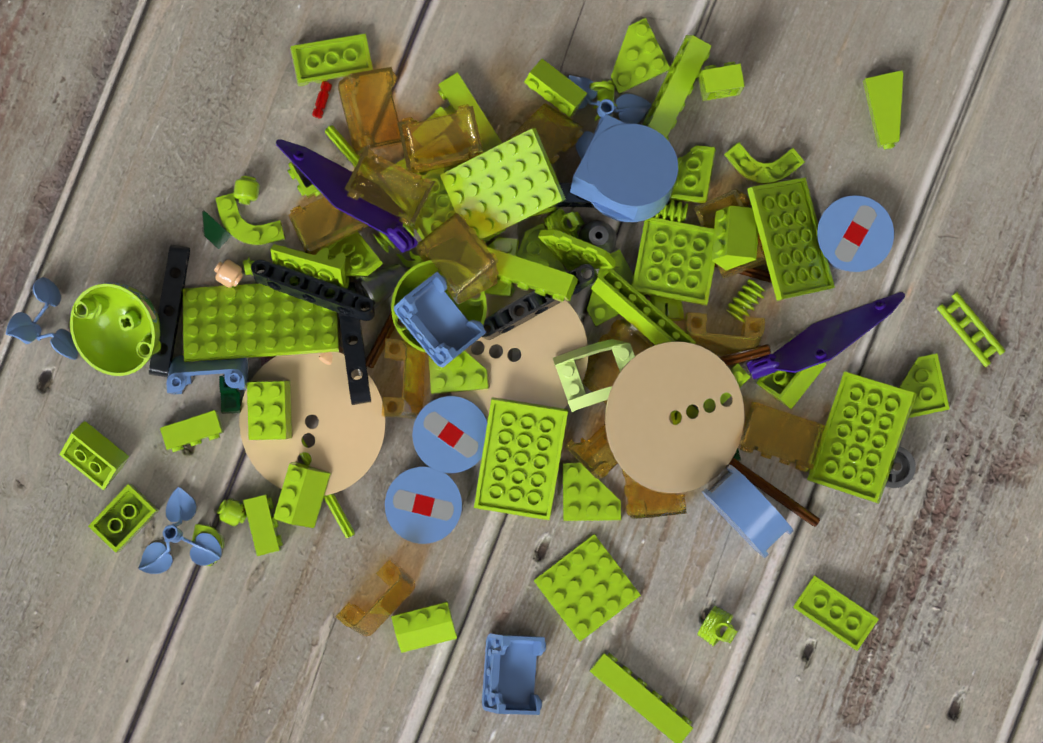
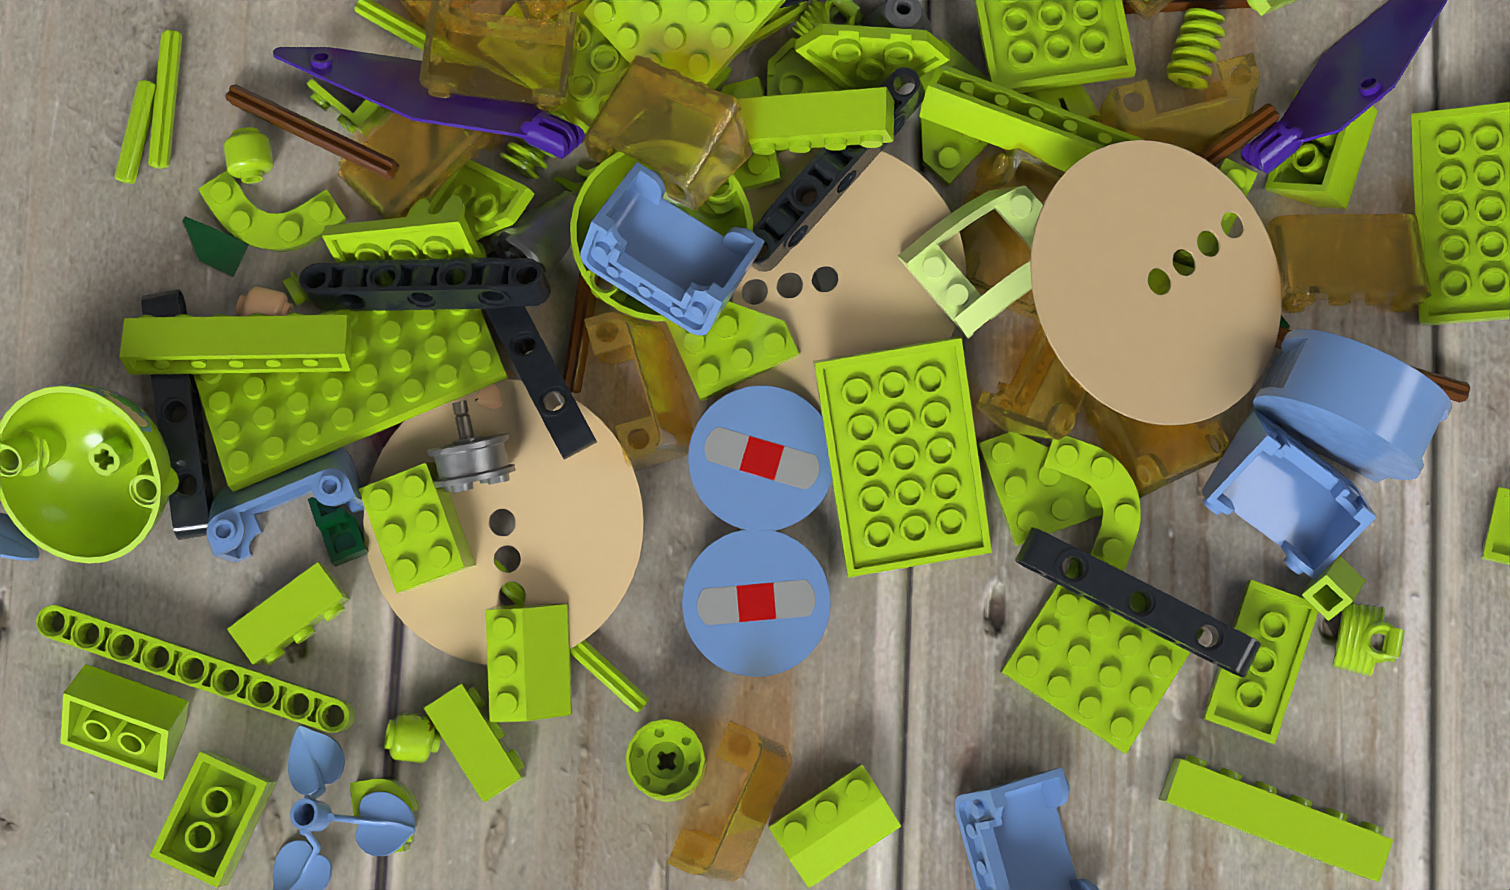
camera: 20 degrees left, 5 degrees down
none -> lime beam [36,605,356,733]
none -> lime axle [114,80,156,184]
none -> lime brick [119,312,353,375]
none -> lime axle [148,30,183,169]
none -> reddish brown axle [225,84,400,180]
none -> flat silver wheel [427,400,516,493]
none -> lime wheel [625,719,707,803]
none -> black beam [1015,527,1261,678]
none -> lime plate [1043,431,1141,572]
none -> medium blue windscreen [1202,410,1377,580]
none -> lime plate [1202,580,1319,744]
none -> lime brick [1302,555,1366,621]

